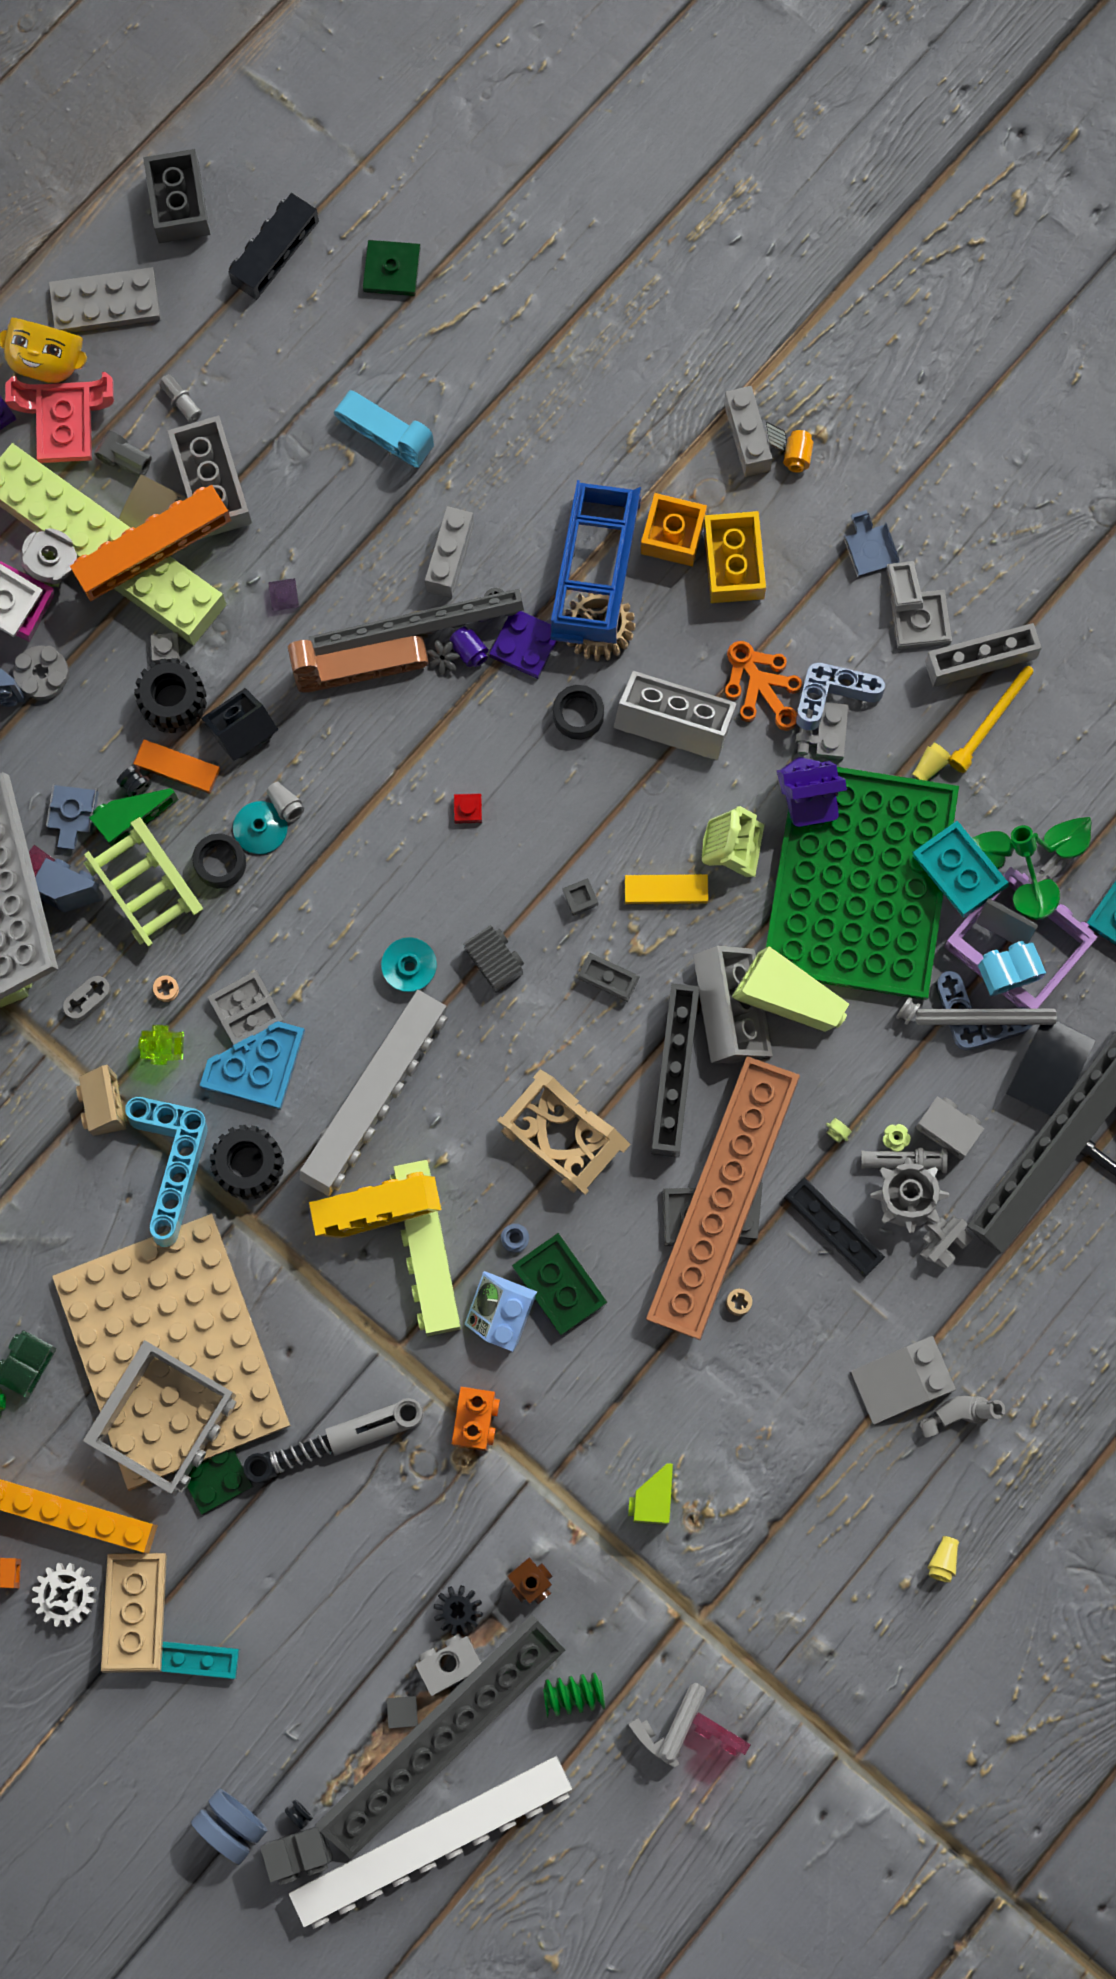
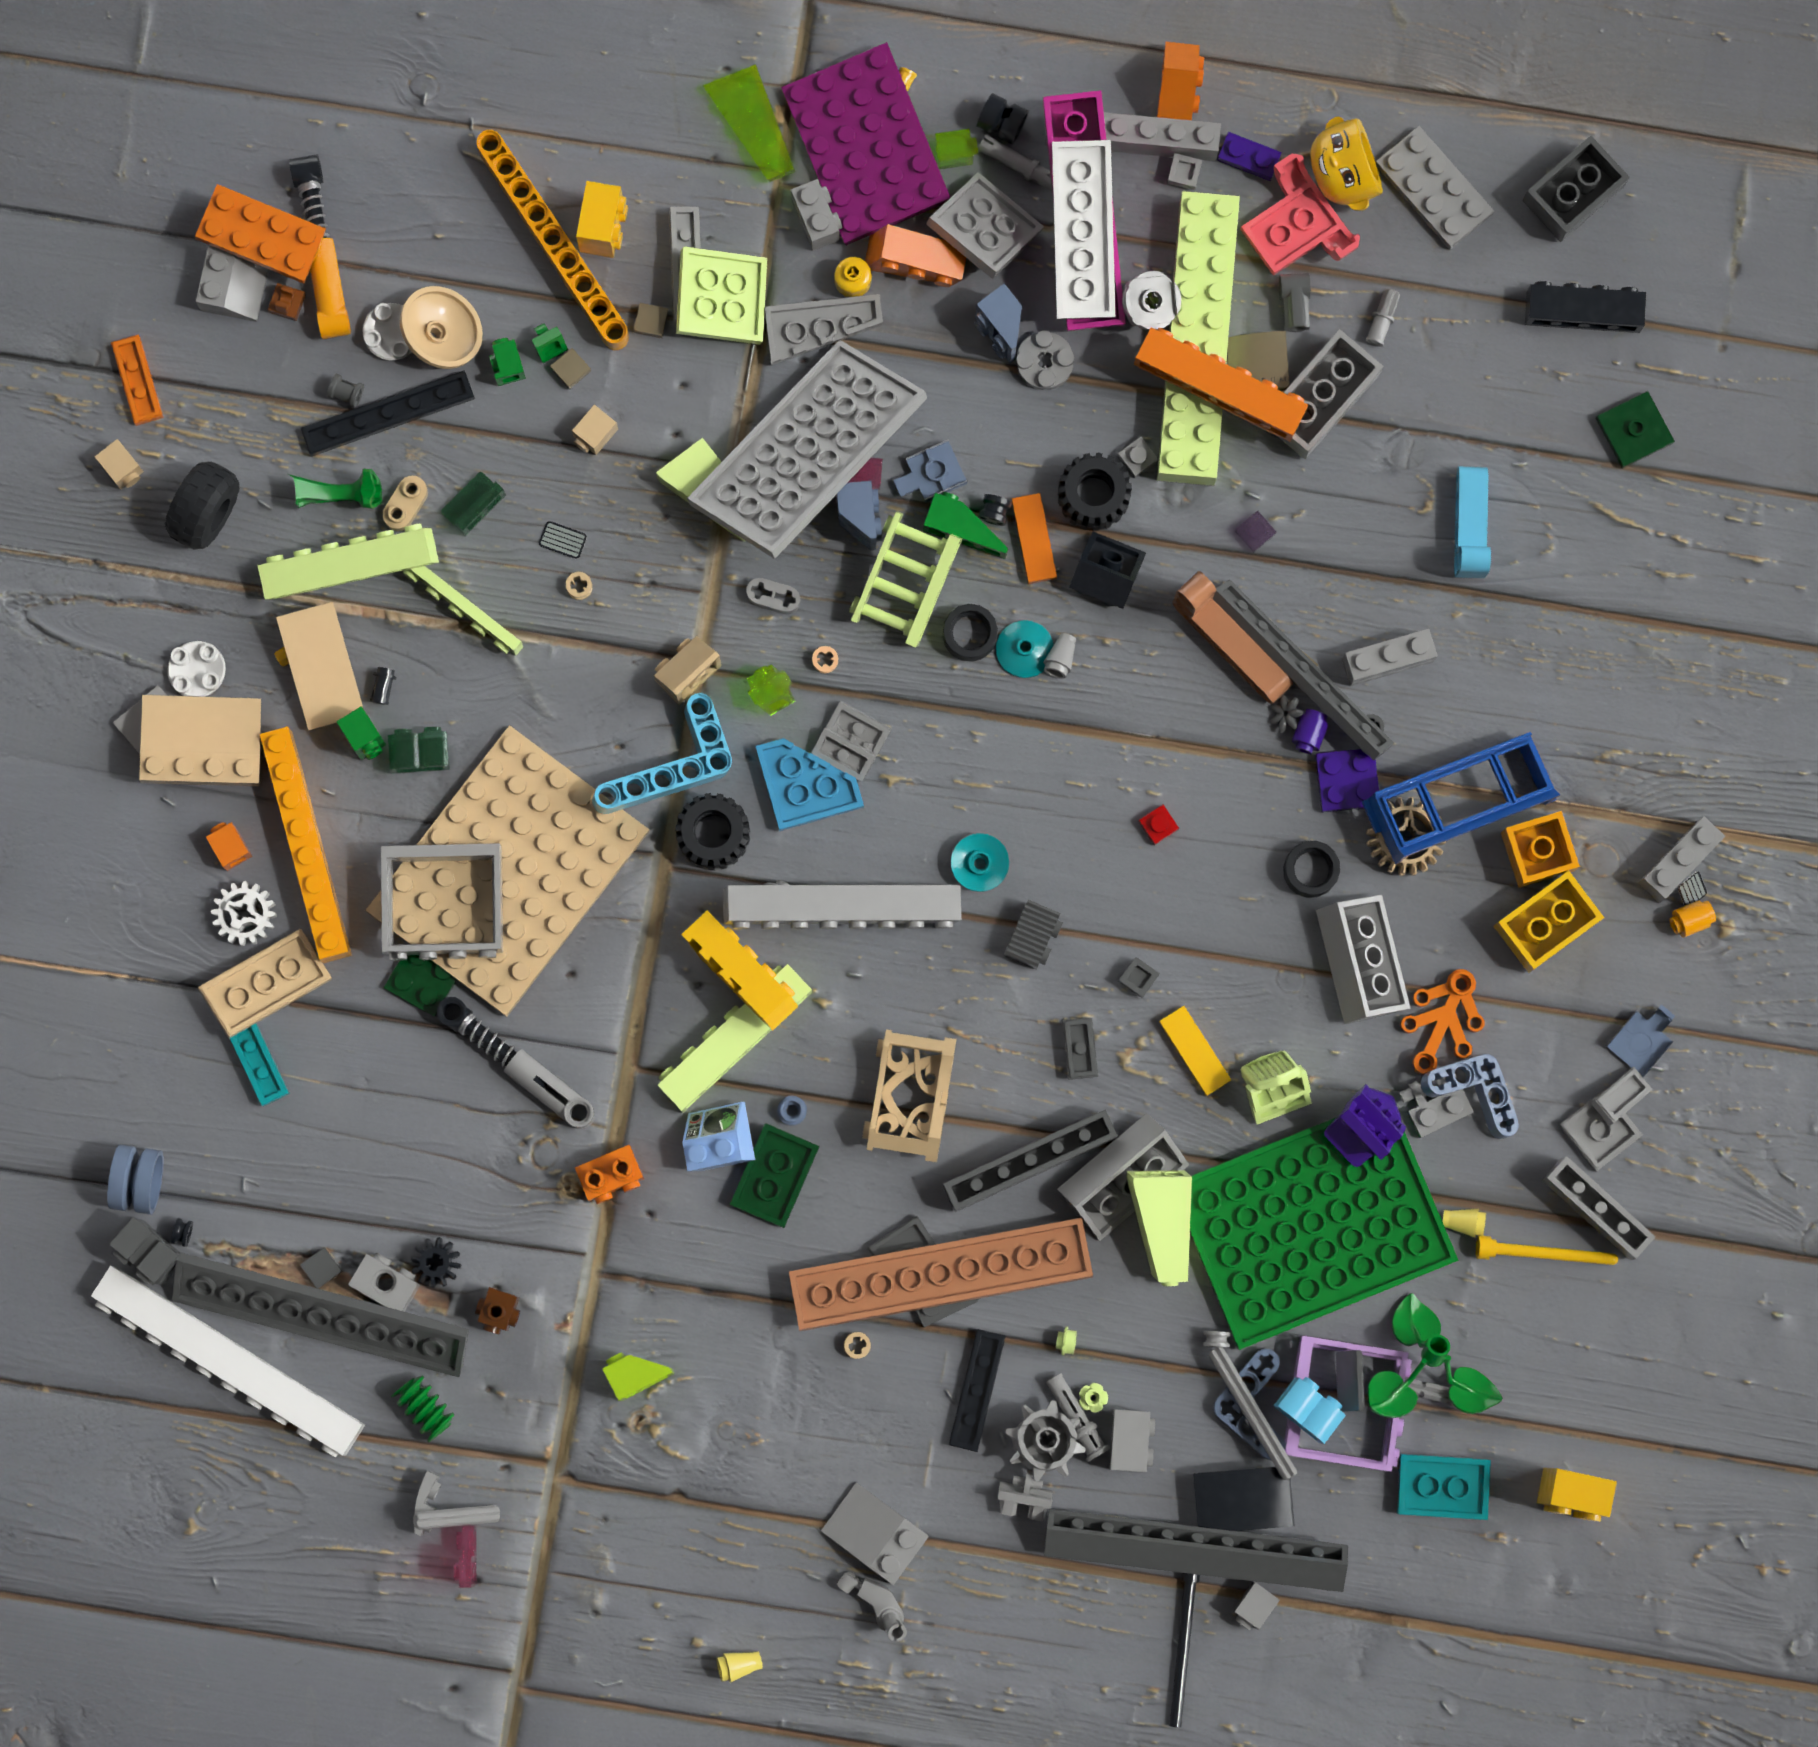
camera: 50 degrees right, 5 degrees up
teal plate [913,821,1009,918] -> none

